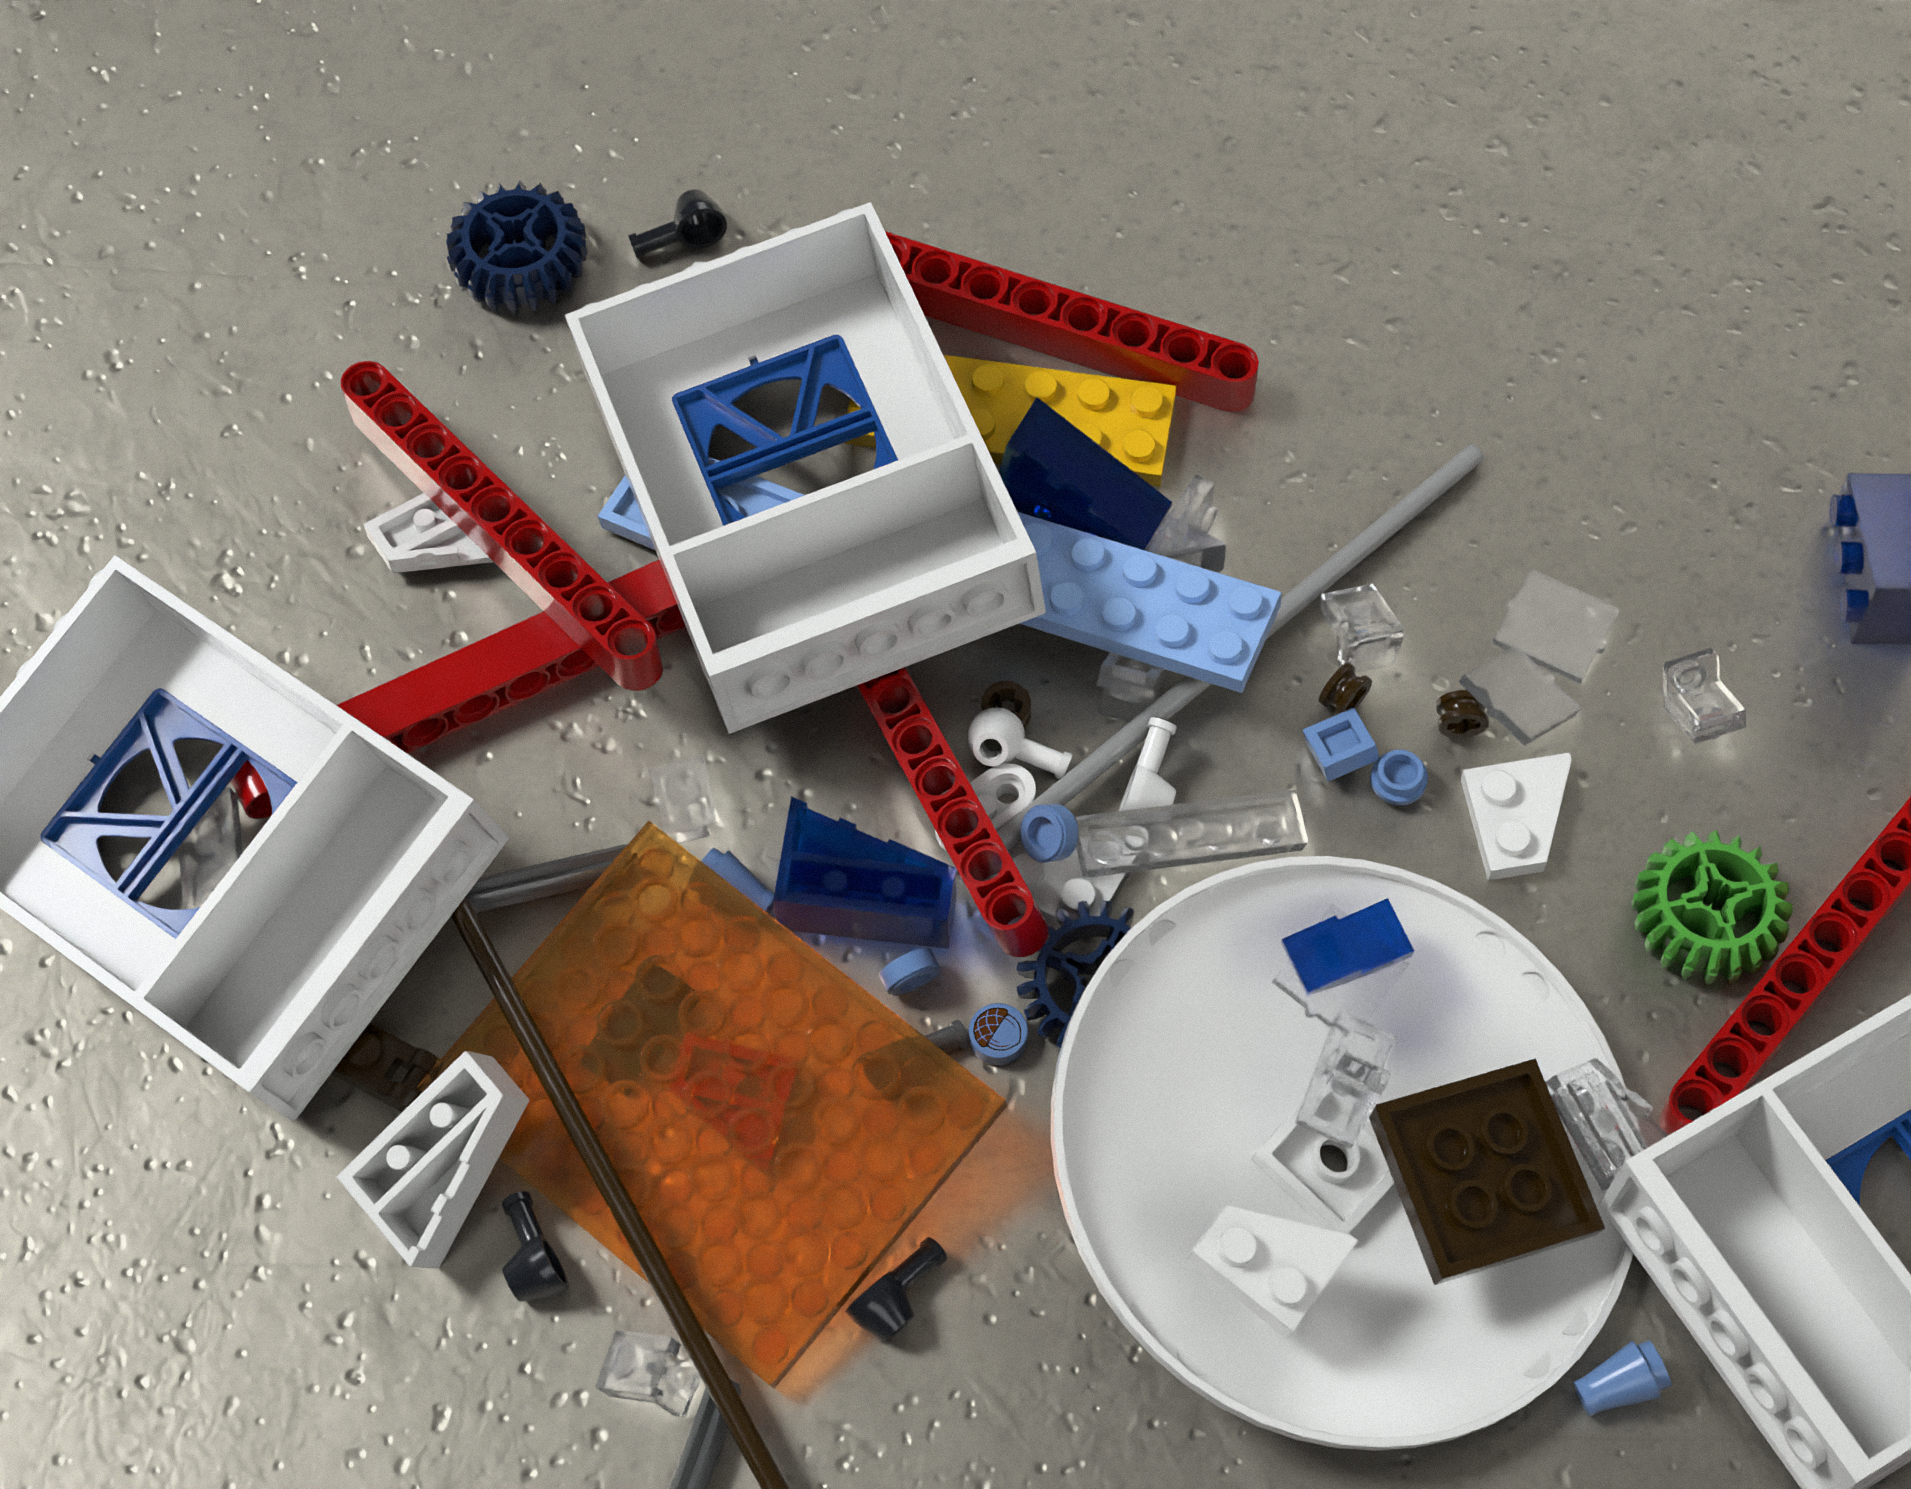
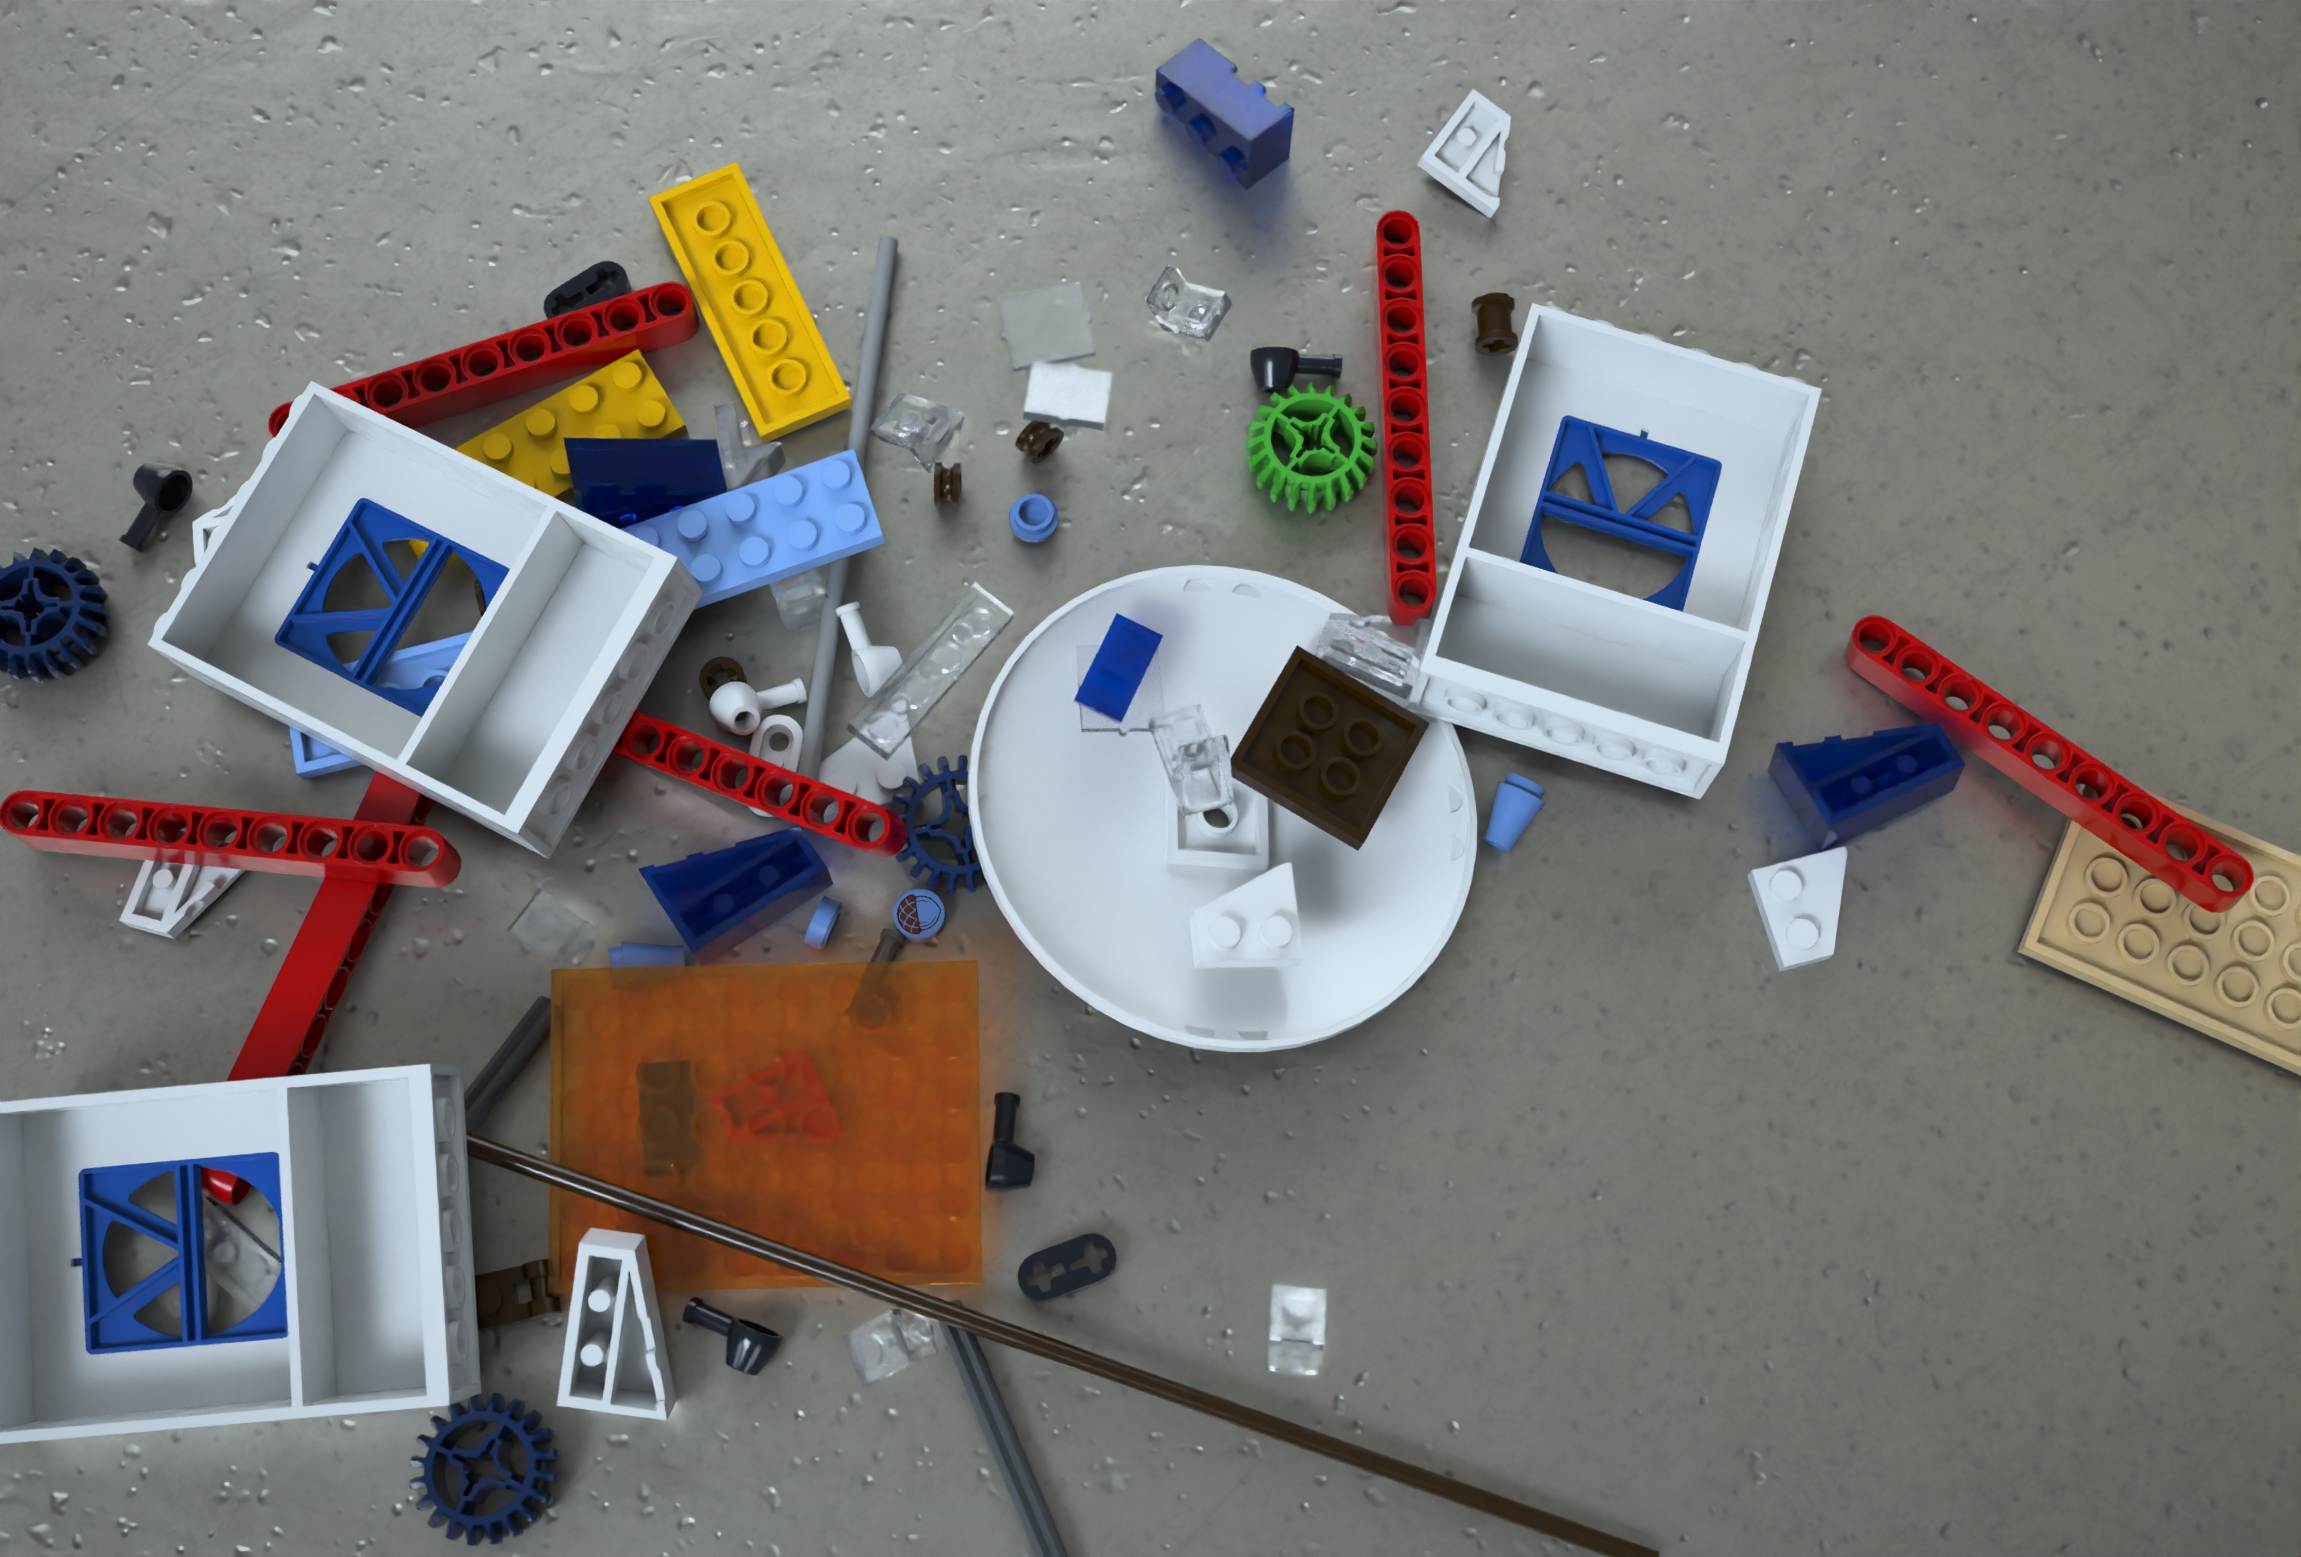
camera: 45 degrees left, 10 degrees up
medium blue tile [1020,803,1078,863] -> none
medium blue plate [1303,708,1380,782] -> none
white wing [1461,752,1572,881] -> none
none -> dark blue gear [409,1393,561,1546]
none -> black beam [544,261,632,319]
none -> yellow plate [649,162,853,444]
none -> black beam [1018,1233,1117,1304]
none -> black bar [1250,347,1342,395]

